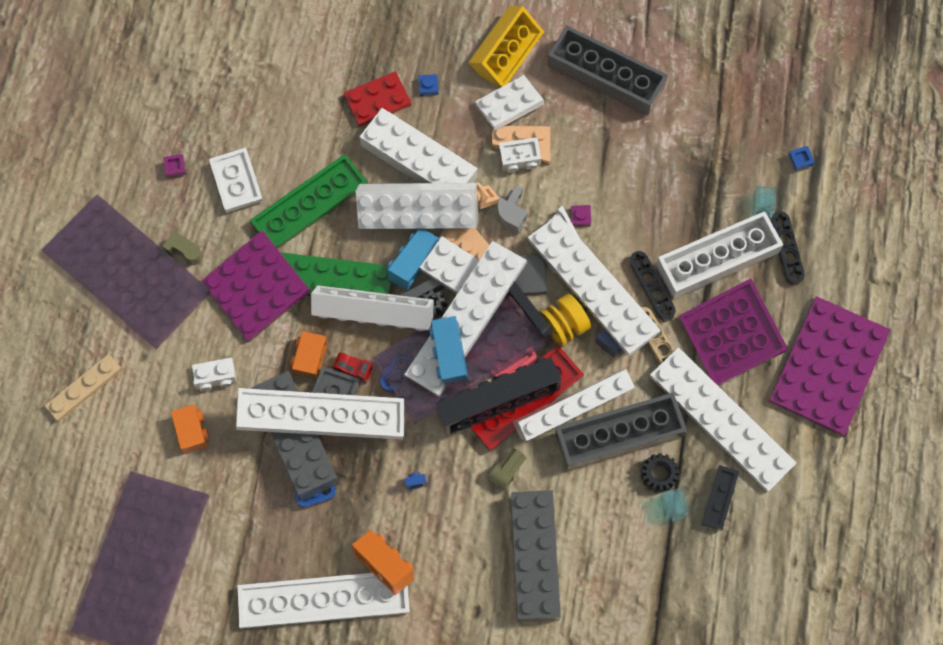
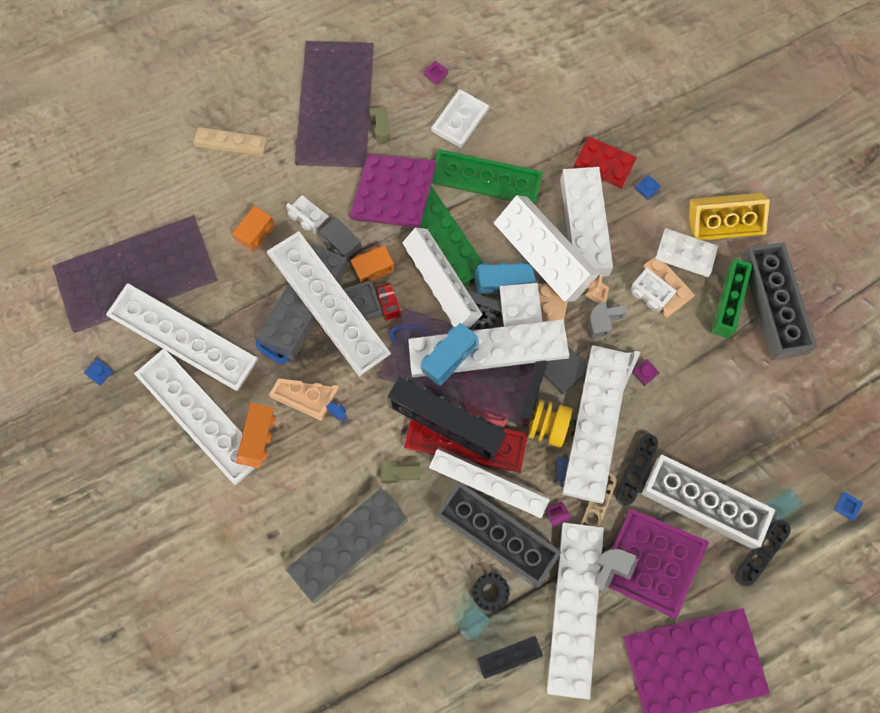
camera: 50 degrees right, 0 degrees up
none -> white plate [106,283,258,392]
none -> light nougat wing [269,379,339,421]
none -> dark grey brick [319,217,362,261]
none -> magenta plate [544,501,571,527]
none -> light grey brick [595,549,638,592]
none -> green brick [711,258,752,339]

